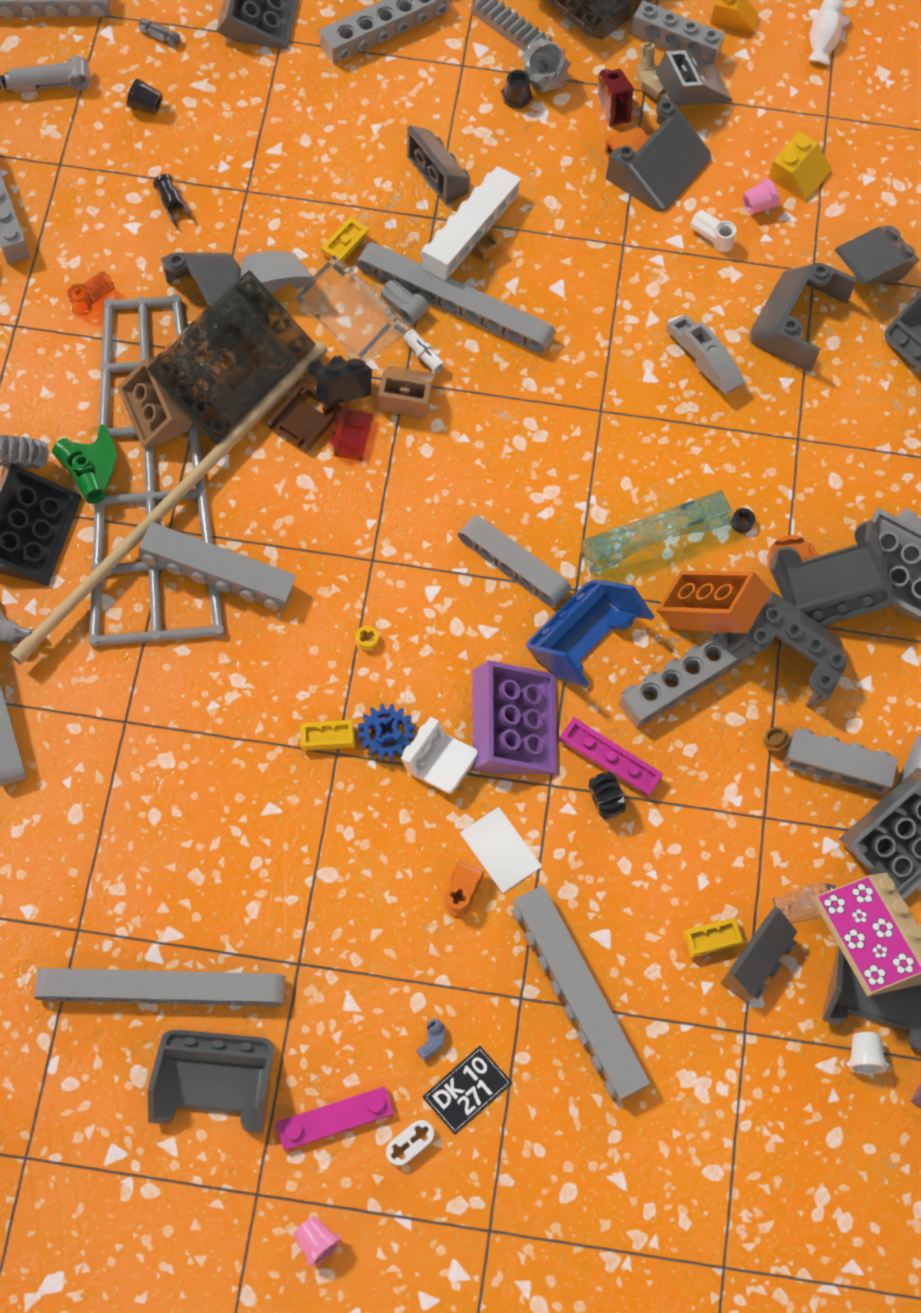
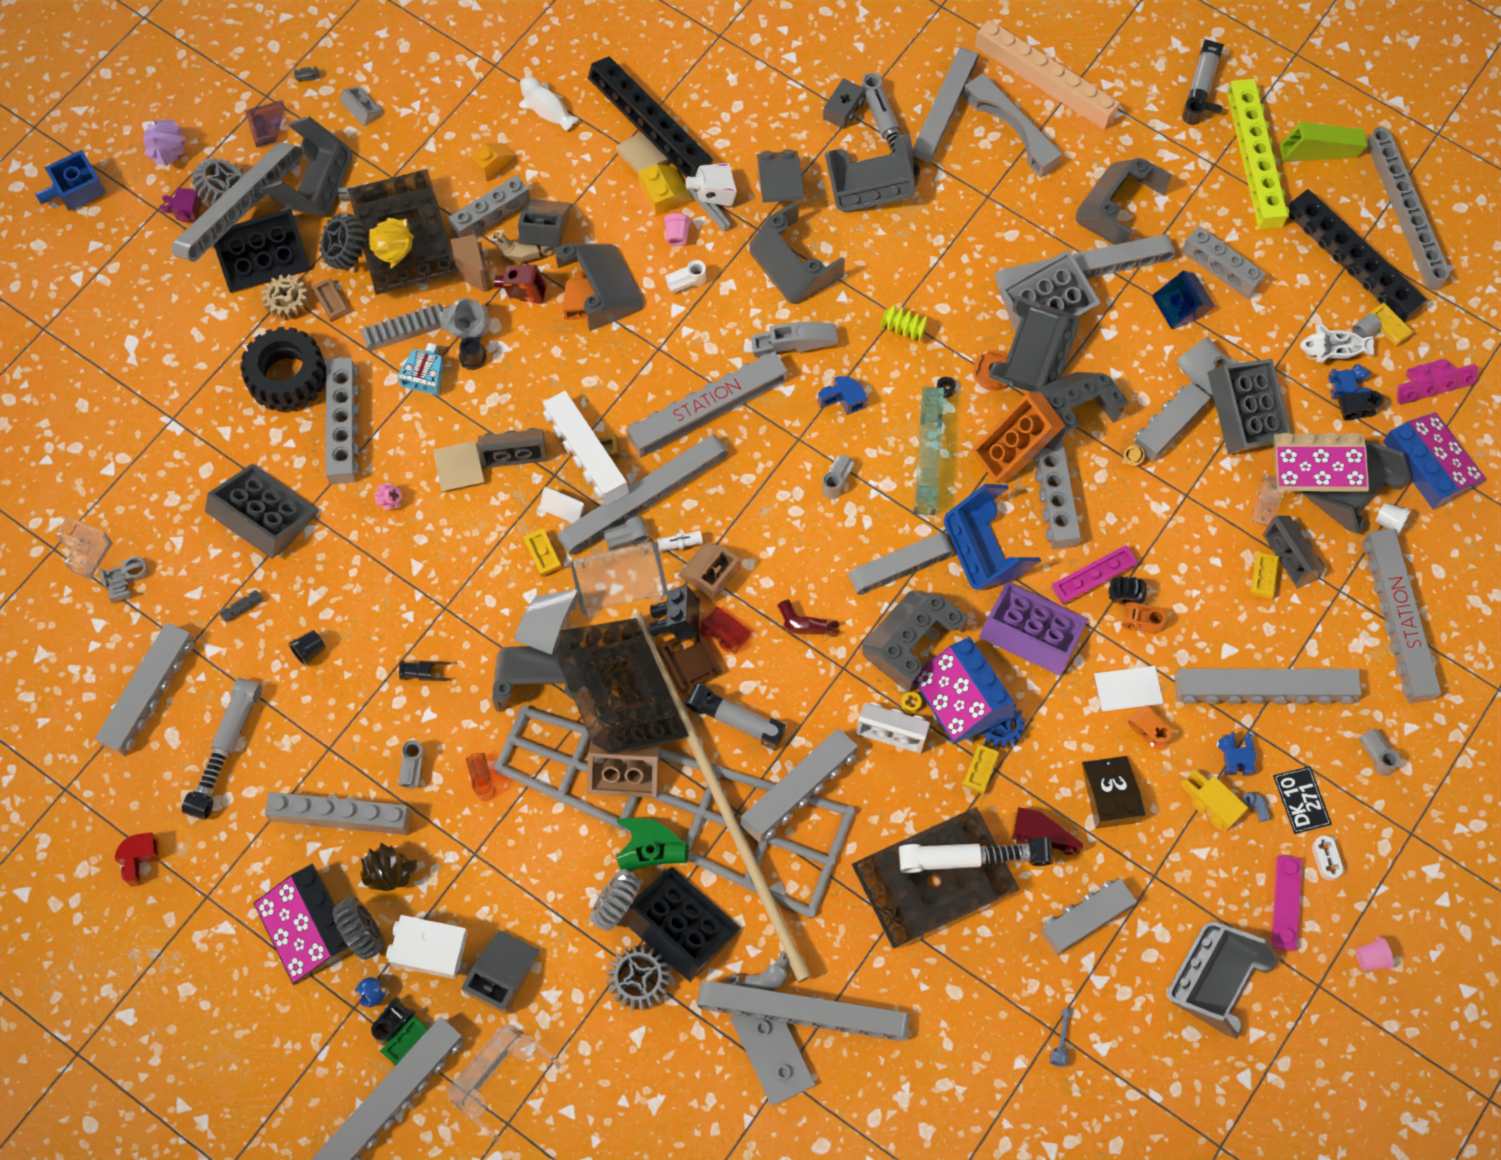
camera: 60 degrees left, 0 degrees up
light grey beam [34,968,286,1007] -> none
white bracket [401,717,478,794] -> none
none -> bright pink gear [374,482,402,510]
none -> torso [397,343,444,396]
none -> light grey piece [398,740,425,789]
none -> tan slope [433,441,485,492]
none -> medium nougat slope [451,235,490,292]
none -> white slope [540,487,585,523]
none -> black brick [588,56,713,178]
none -> tan slope [616,133,670,174]
none -> light grey brick [627,351,788,458]
none -> piece [684,683,786,751]
none -> white torso [686,163,737,206]
none -> light grey axle [689,189,731,231]
none -> dark red arm [777,599,840,637]
none -> blue brick [817,376,868,415]
none -> light grey piece [822,454,855,499]
none -> clear smoke slope [851,807,1020,949]
none -> white slope [856,702,930,754]
none -> dark grey windscreen [862,590,969,692]
none -> neon yellow piece [880,304,927,342]
none -> piece [899,837,1054,873]
none -> slope [914,637,1014,745]
none -> dark red slope [1011,807,1083,856]
none -> light grey brick [1040,878,1137,956]
none -> sand blue hinge [1049,1008,1071,1067]
none -> dark brown slope [1082,756,1145,829]
none -> orange piece [1121,602,1167,634]
none -> yellow hinge [1181,770,1248,832]
none -> blue animal [1216,731,1256,776]
none -> light grey piece [1359,729,1400,776]
none -> light grey brick [1362,529,1441,704]

